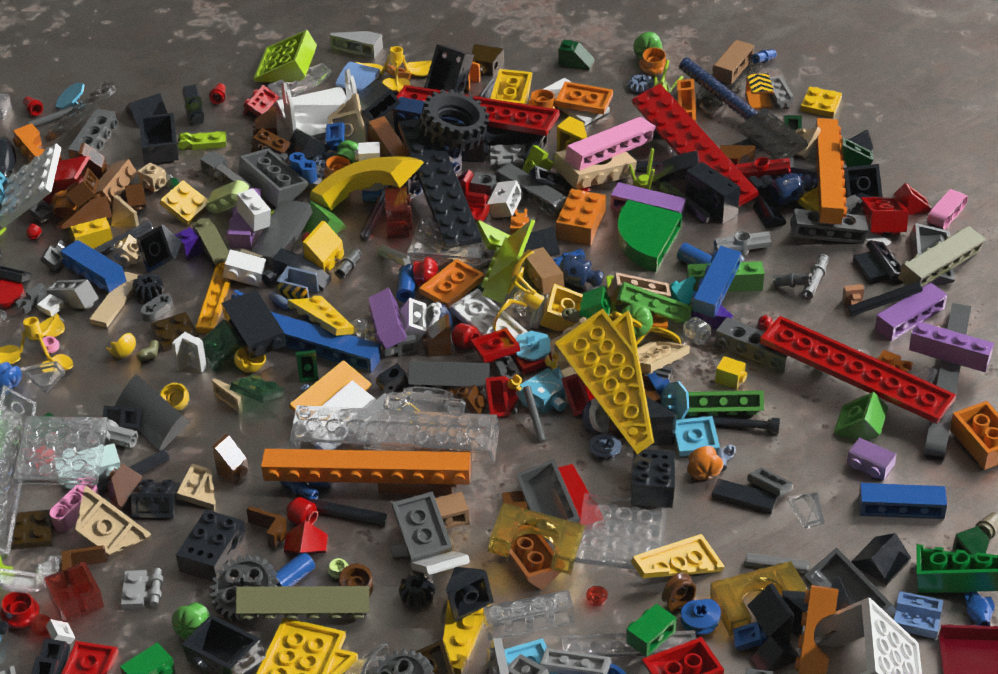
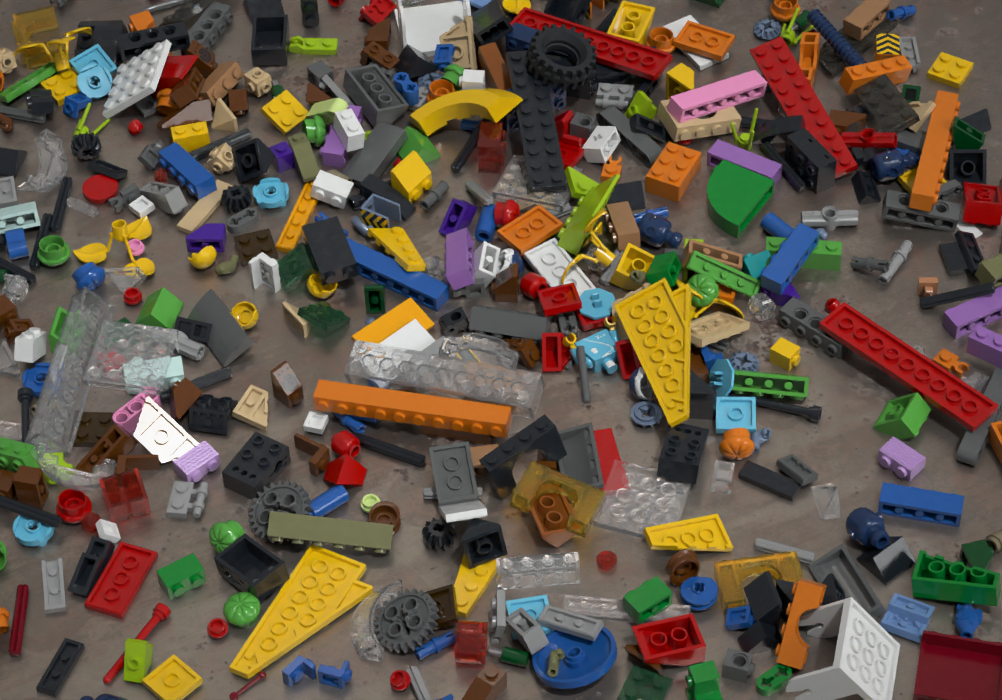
camera: 10 degrees right, 5 degrees up
none -> reddish brown slope [75,423,138,480]
none -> black brick [117,21,190,62]
none -> red plate [123,287,142,305]
none -> bright green slope [135,287,184,332]
none -> clear red plate [154,167,167,183]
none -> lavender brick [172,440,220,482]
none -> dark purple slope [186,223,227,252]
none -> medium azure plate [252,177,289,209]
none -> bright green piece [302,115,326,147]
none -> white plate [303,411,329,434]
none -> reddish brown slope [306,83,332,105]
none -> dark purple slope [438,198,478,235]
none -> black arch [479,414,567,500]
none -> clear brick [711,460,735,494]
none -> sand blue gear [729,350,759,371]
none -> dark green piece [792,10,810,31]
none -> orange arch [839,55,913,95]
none -> dark blue piece [846,507,890,549]

